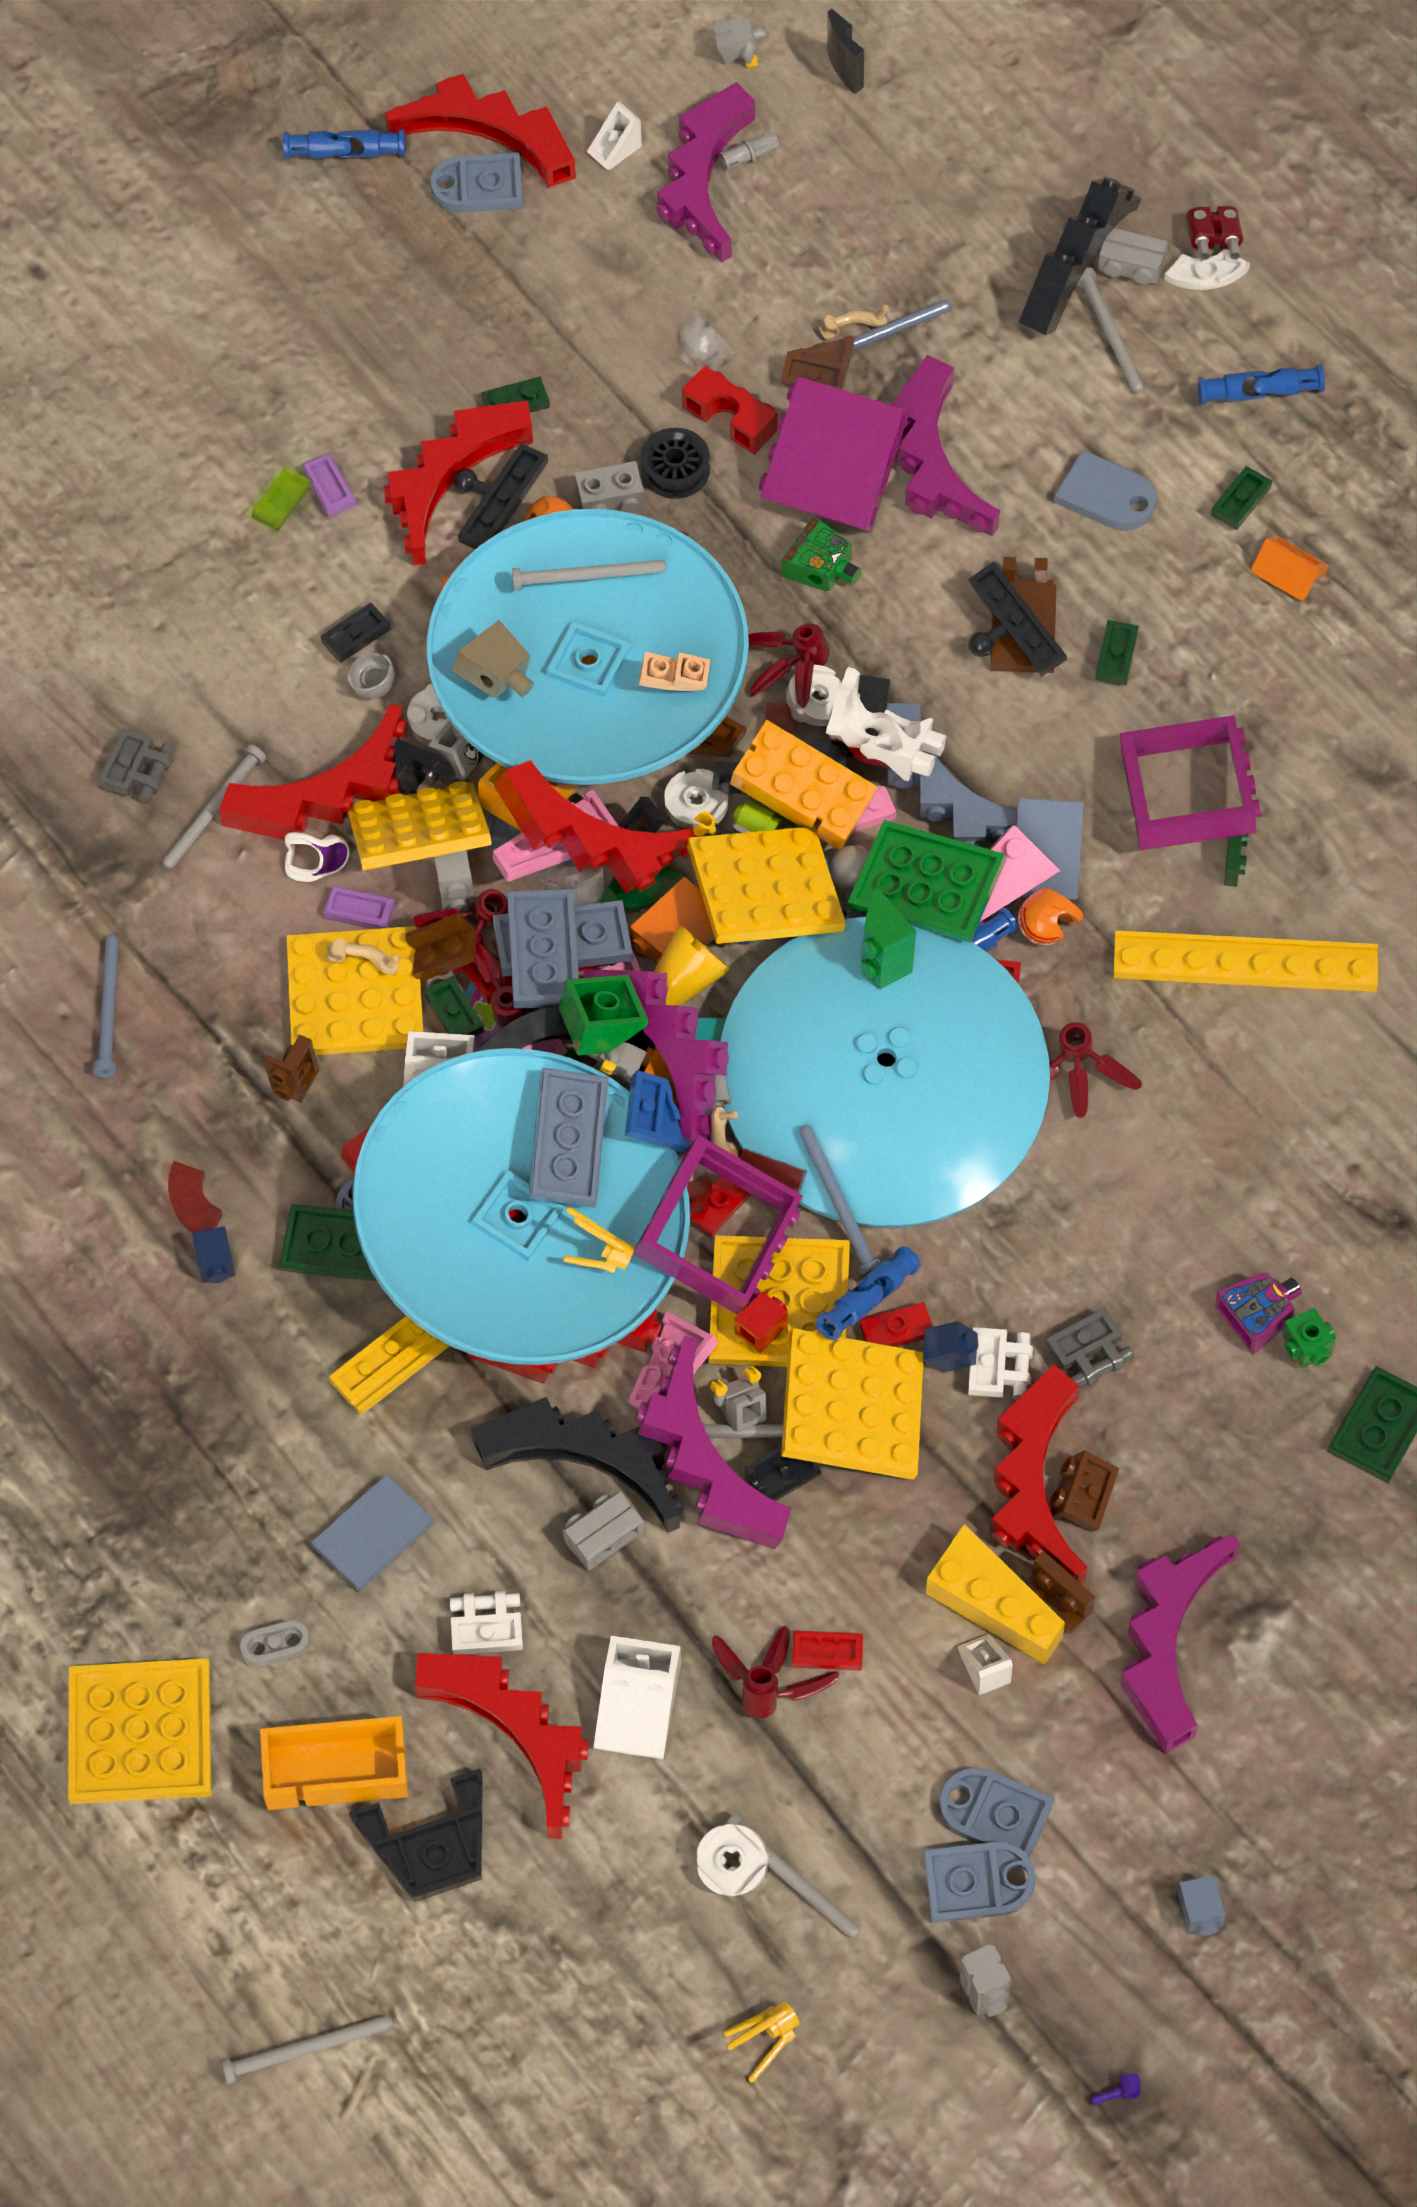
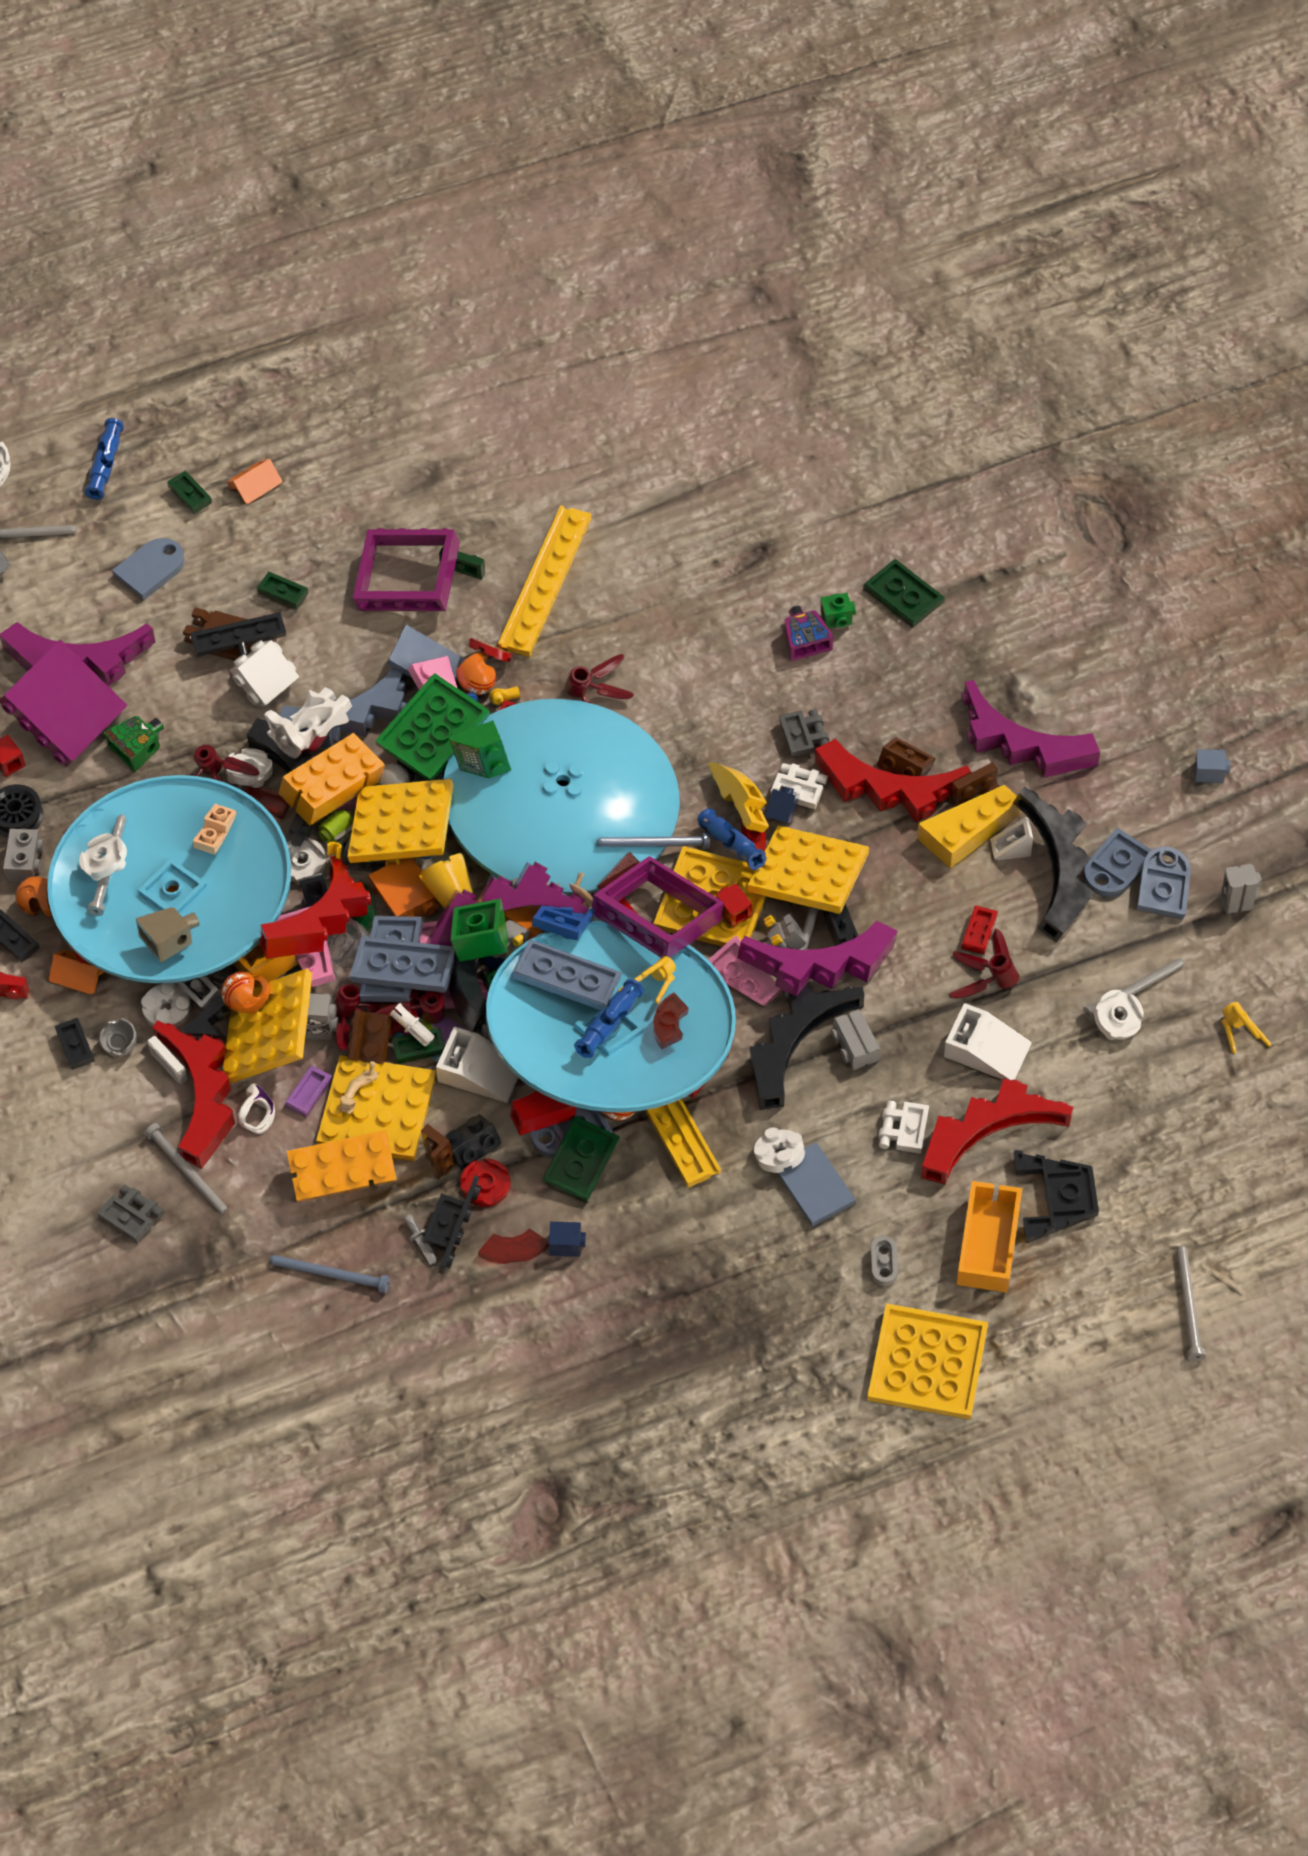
camera: 75 degrees left, 5 degrees down
none -> white plate [79,833,127,881]
none -> white tile [148,1035,188,1085]
none -> orange helmet [221,972,271,1014]
none -> white brick [230,640,299,707]
none -> light orange piece [287,1130,397,1203]
none -> white axle [389,1003,434,1047]
none -> light grey piece [404,1214,437,1266]
none -> black bracket [423,1176,482,1275]
none -> black bracket [445,1114,502,1170]
none -> red tile [460,1159,511,1207]
none -> red tile [467,637,513,662]
none -> yellow arm [489,686,521,705]
none -> blue piece [574,979,644,1058]
none -> clear red tile [653,992,689,1049]
none -> yellow slope [708,762,769,833]
none -> white plate [754,1127,805,1173]
none -> black arch [1013,786,1095,942]

